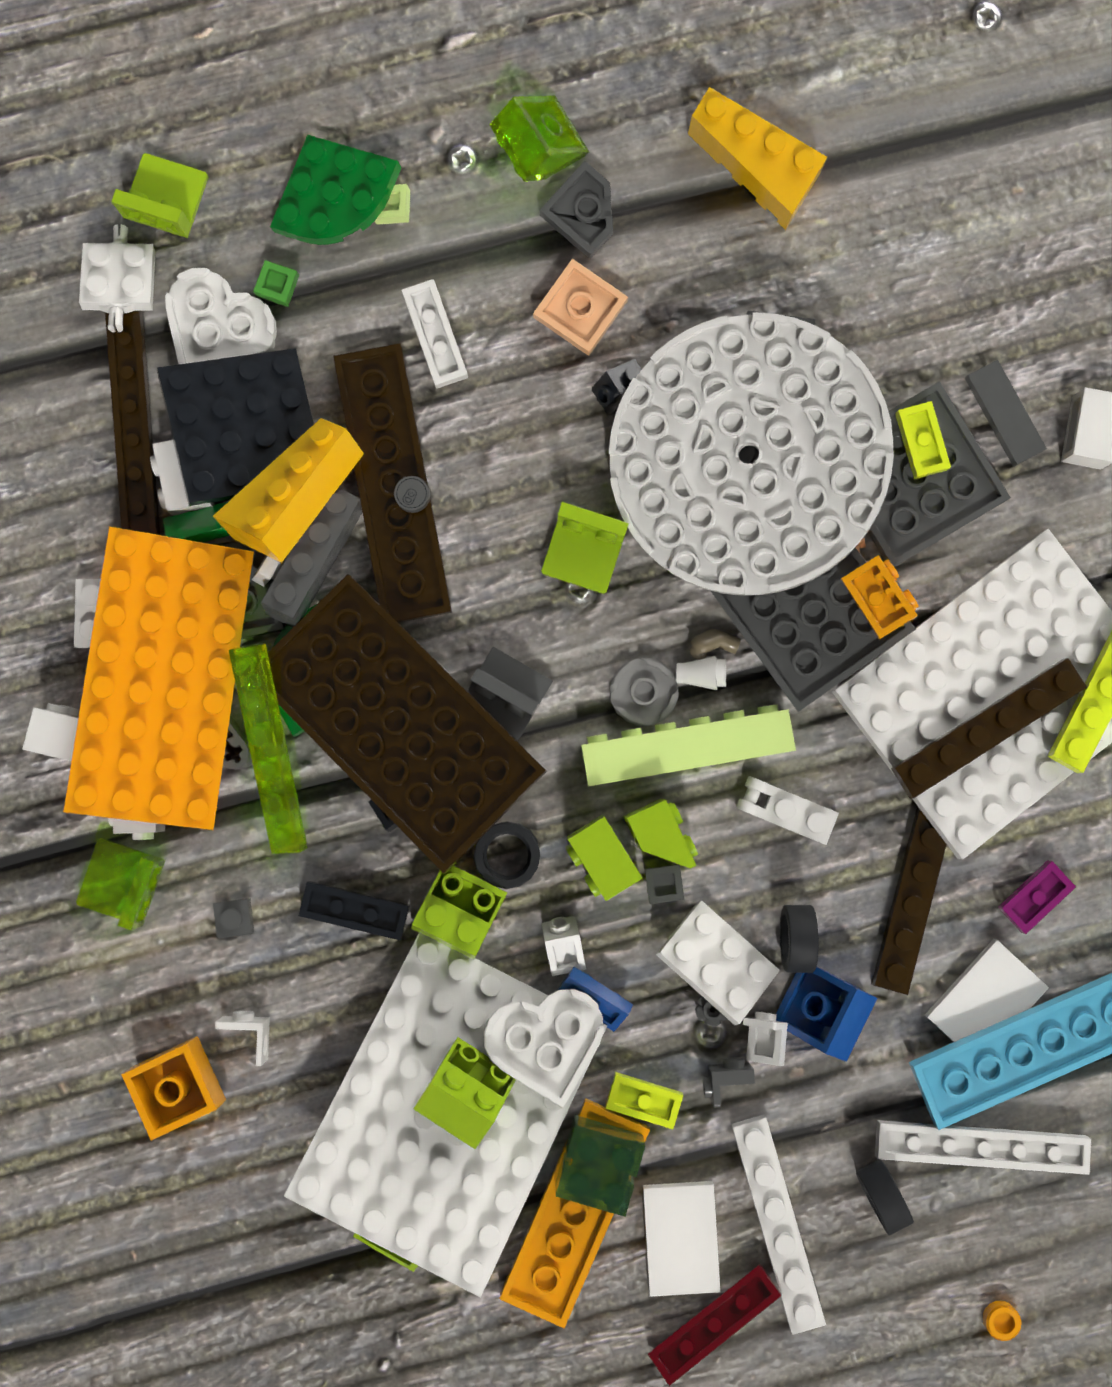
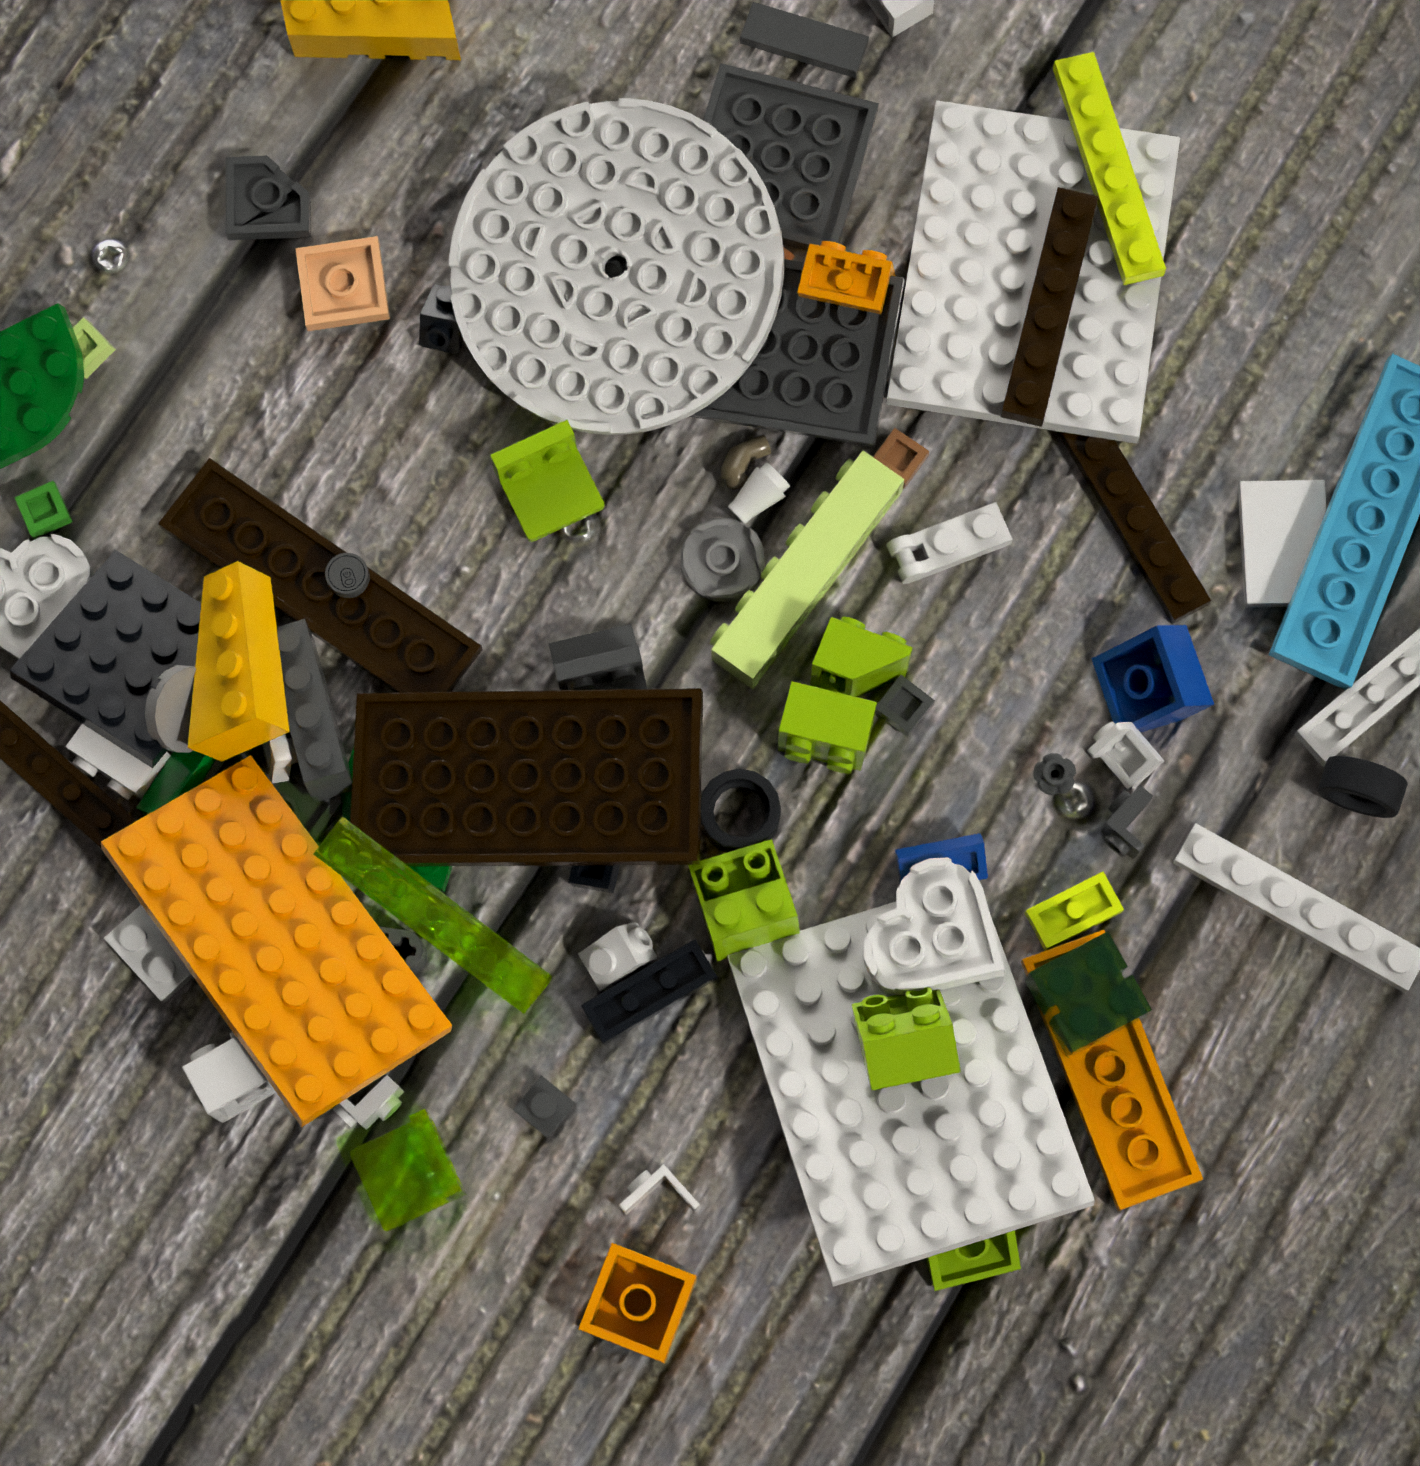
camera: 35 degrees left, 10 degrees down
white plate [401,279,468,389] -> none
clear neon green slope [489,95,589,182] -> none
white bracket [542,916,586,977] -> none
white tile [643,1181,720,1297] -> none
dark red plate [648,1264,782,1386] -> none
white plate [656,900,780,1025] -> none
black tyre [780,905,819,973] -> none
neon yellow plate [895,401,951,479] -> none
magenta plate [998,860,1076,934] -> none
none -> light grey tile [145,665,196,753]
none -> white bracket [578,922,657,991]
none -> medium nougat plate [873,428,929,489]

